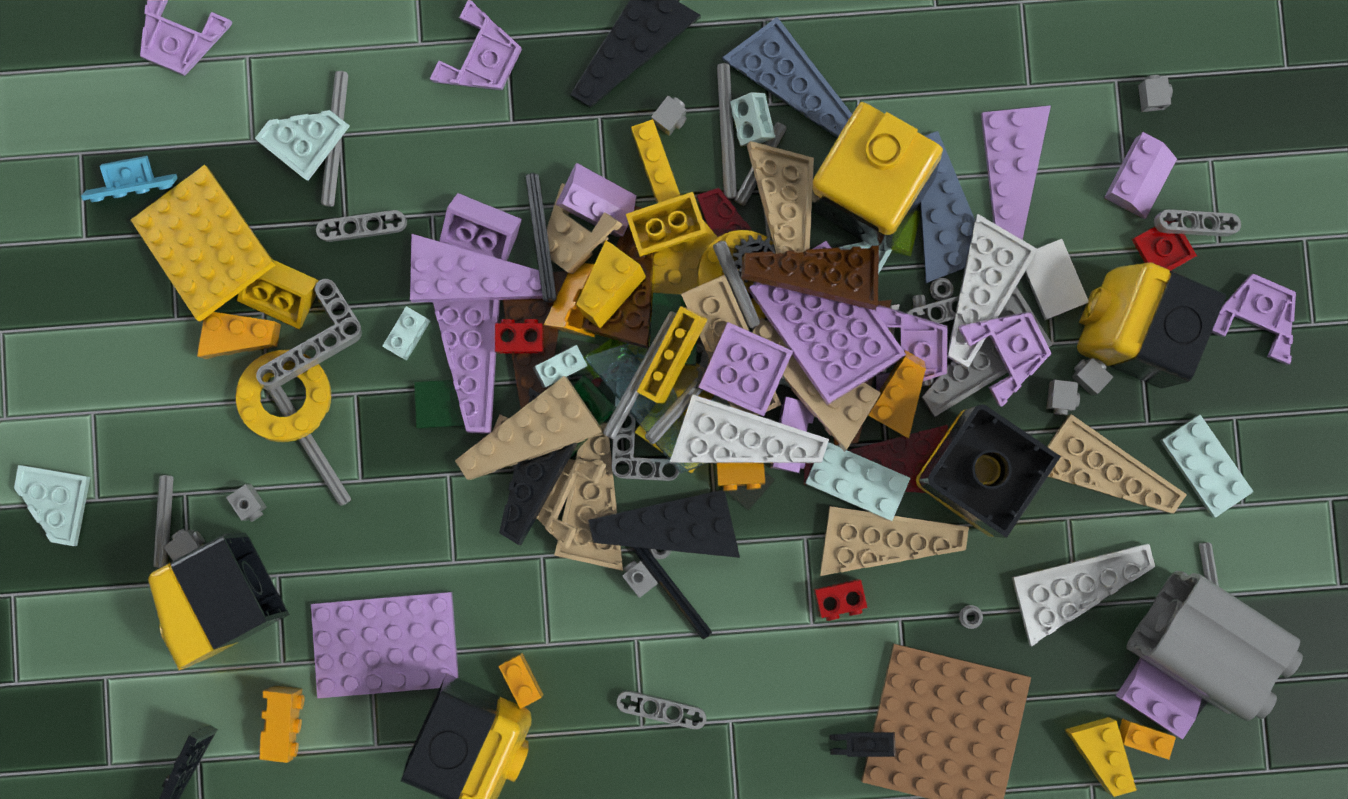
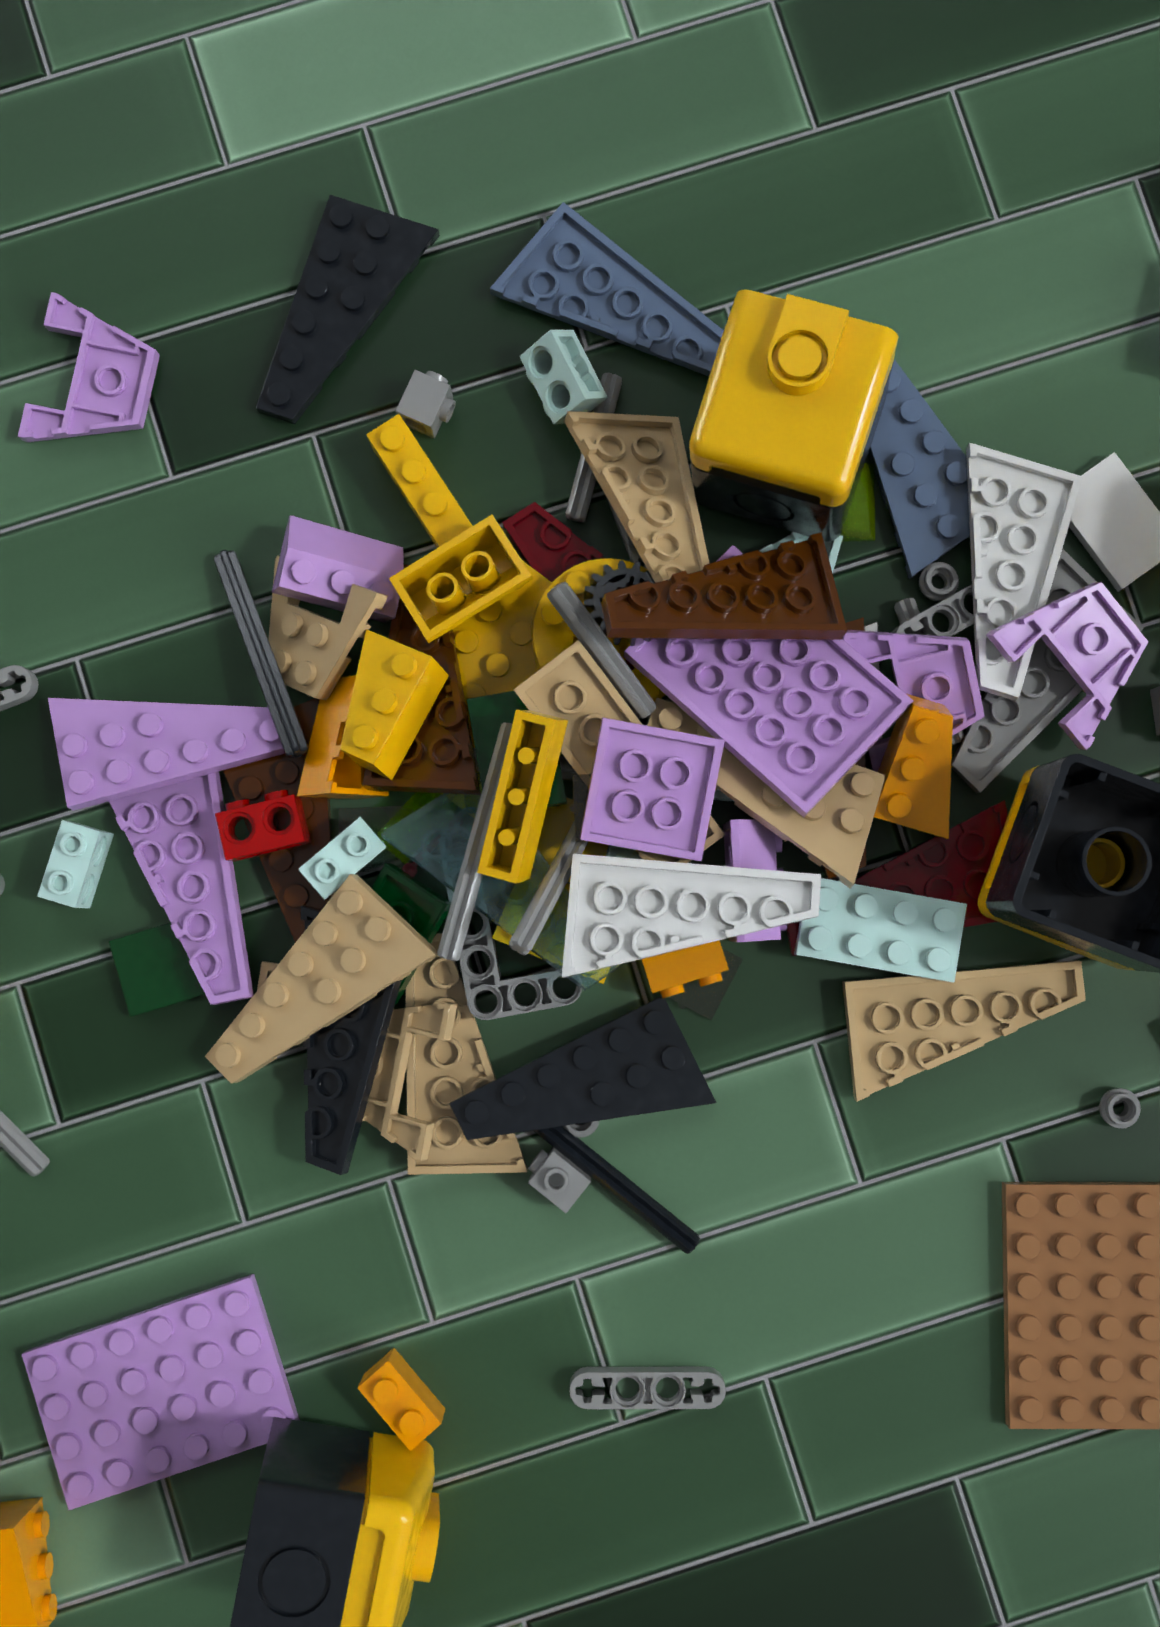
camera: 10 degrees left, 0 degrees up
lavender slope [440,193,522,261] -> none
light grey axle [717,63,737,199] -> none
red brick [813,579,868,621] -> none
black hinge [830,732,896,757] -> none
lavender wing [981,106,1051,240] -> none

